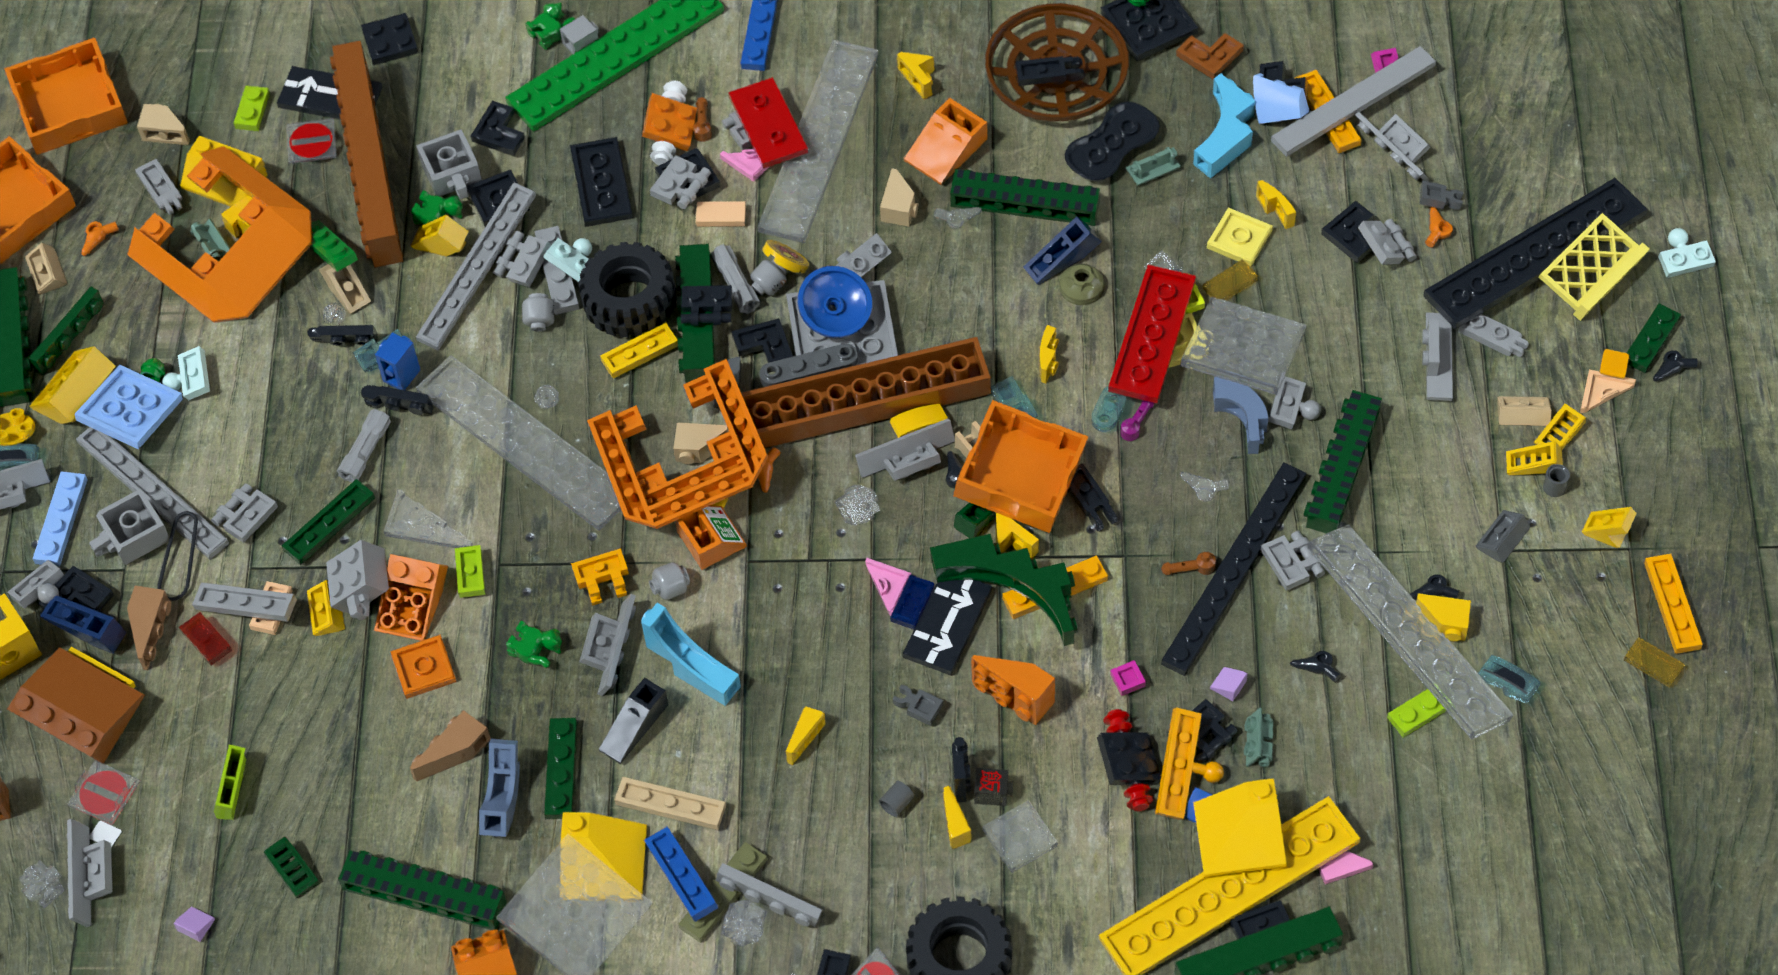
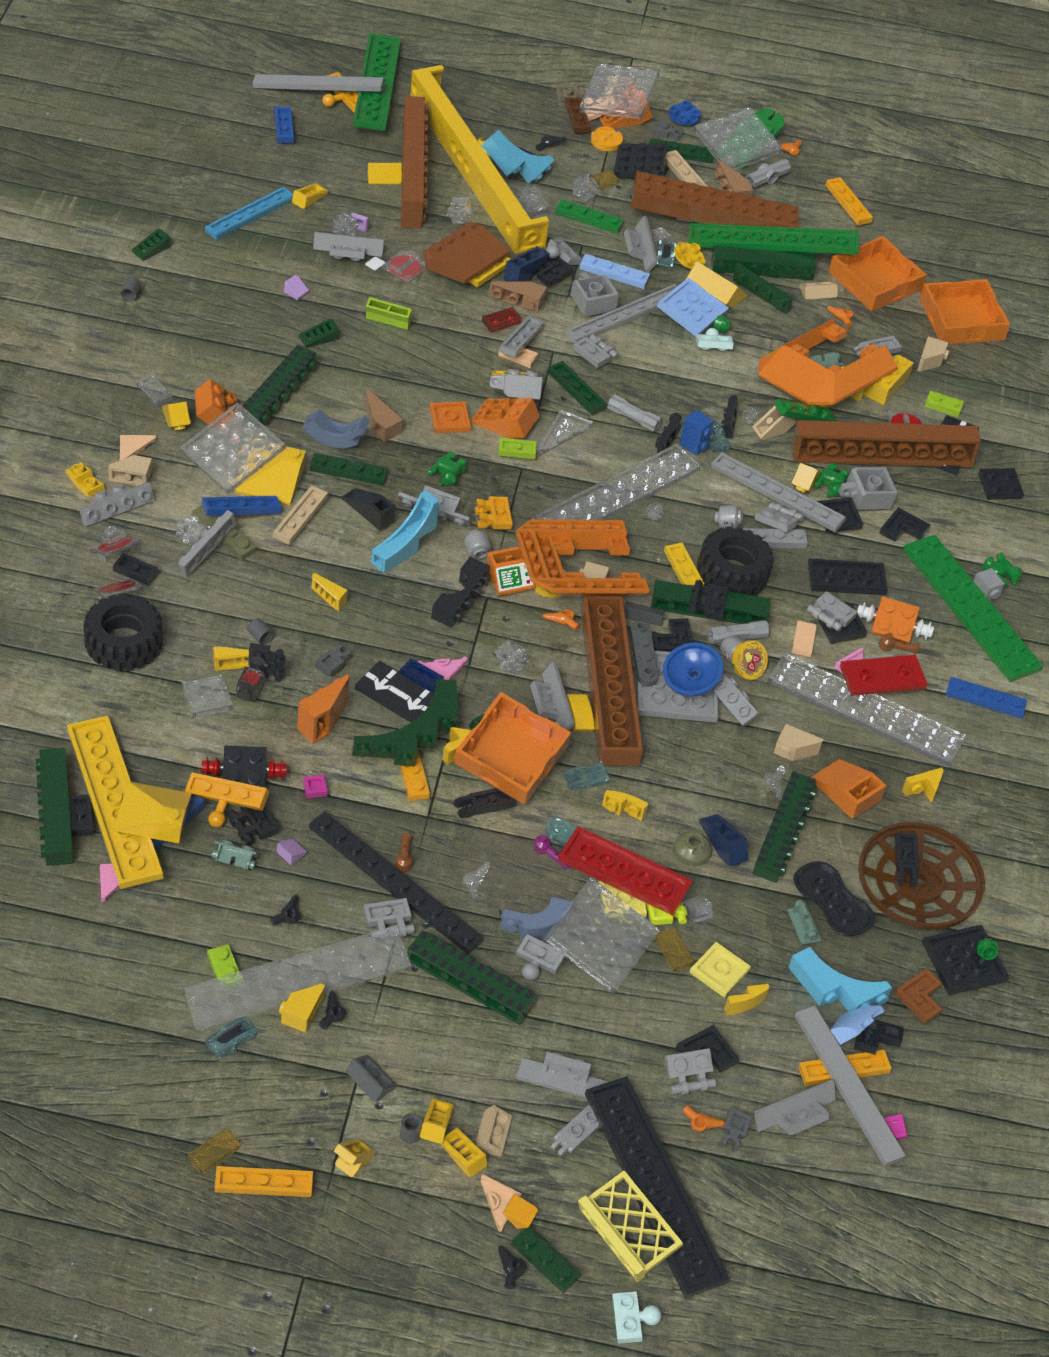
camera: 90 degrees right, 10 degrees down
black piece [157,511,198,601] -> none
light aqua plate [543,238,592,282] -> none
none -> lavender slope [350,213,370,232]
none -> black arch [431,557,491,628]

